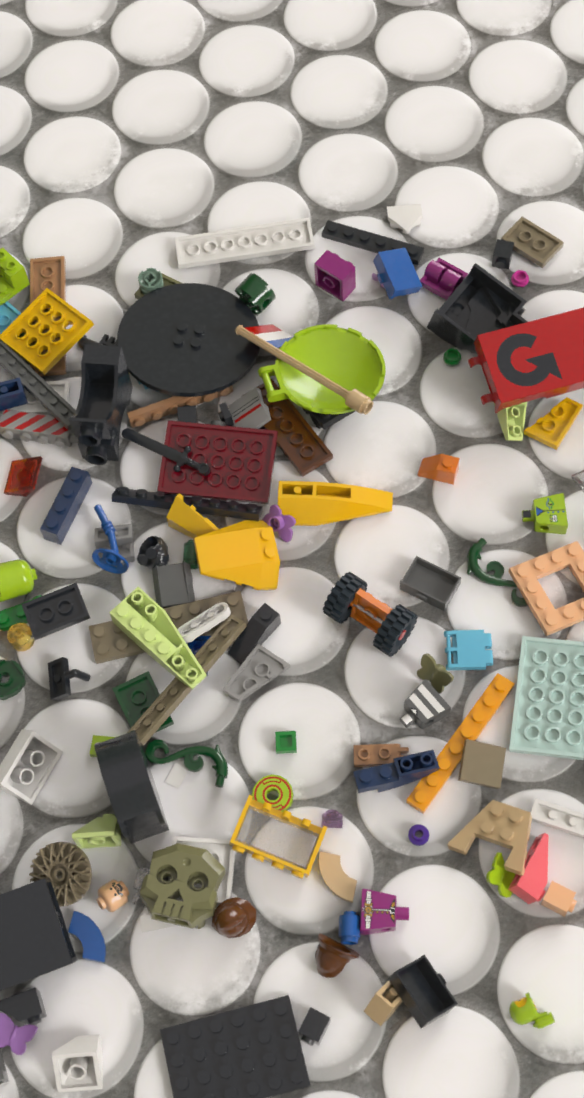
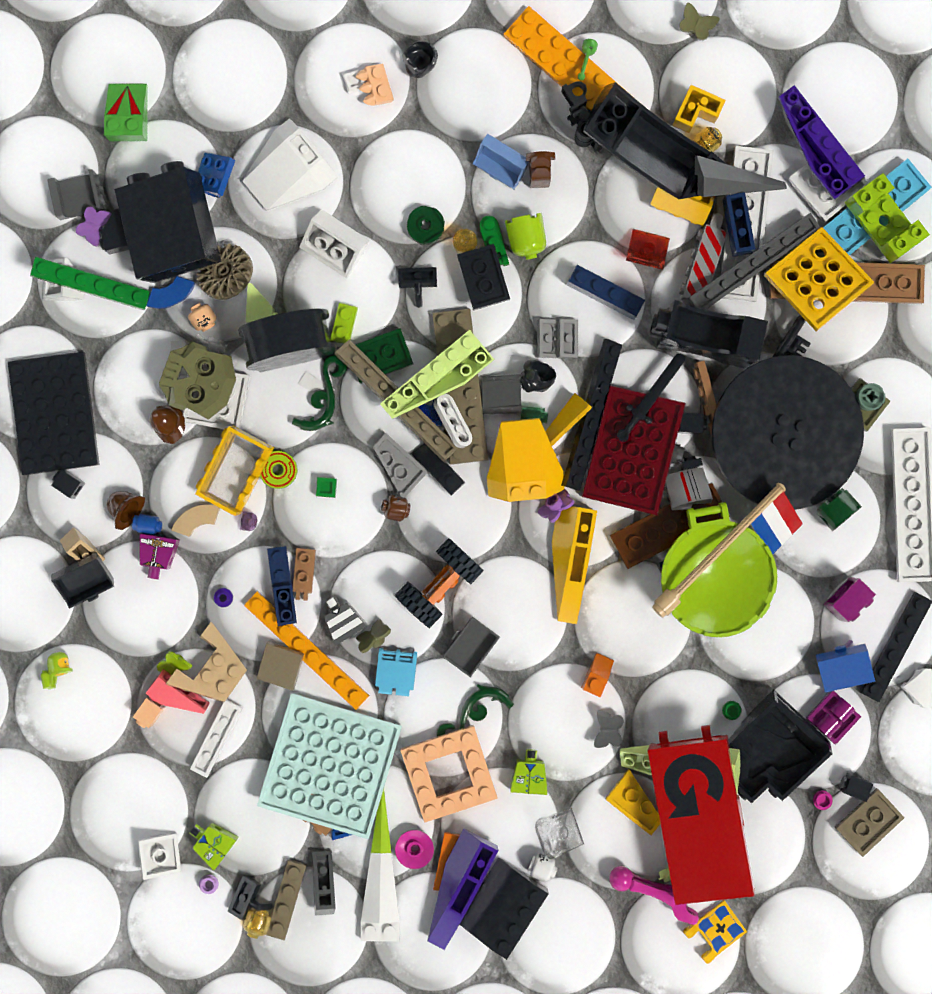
camera: 90 degrees right, 25 degrees up
blue dish [92,504,129,574] -> none
none -> green plate [30,257,150,310]
none -> reddish brown head [381,495,411,522]
none -> dark grey animal [594,710,624,748]

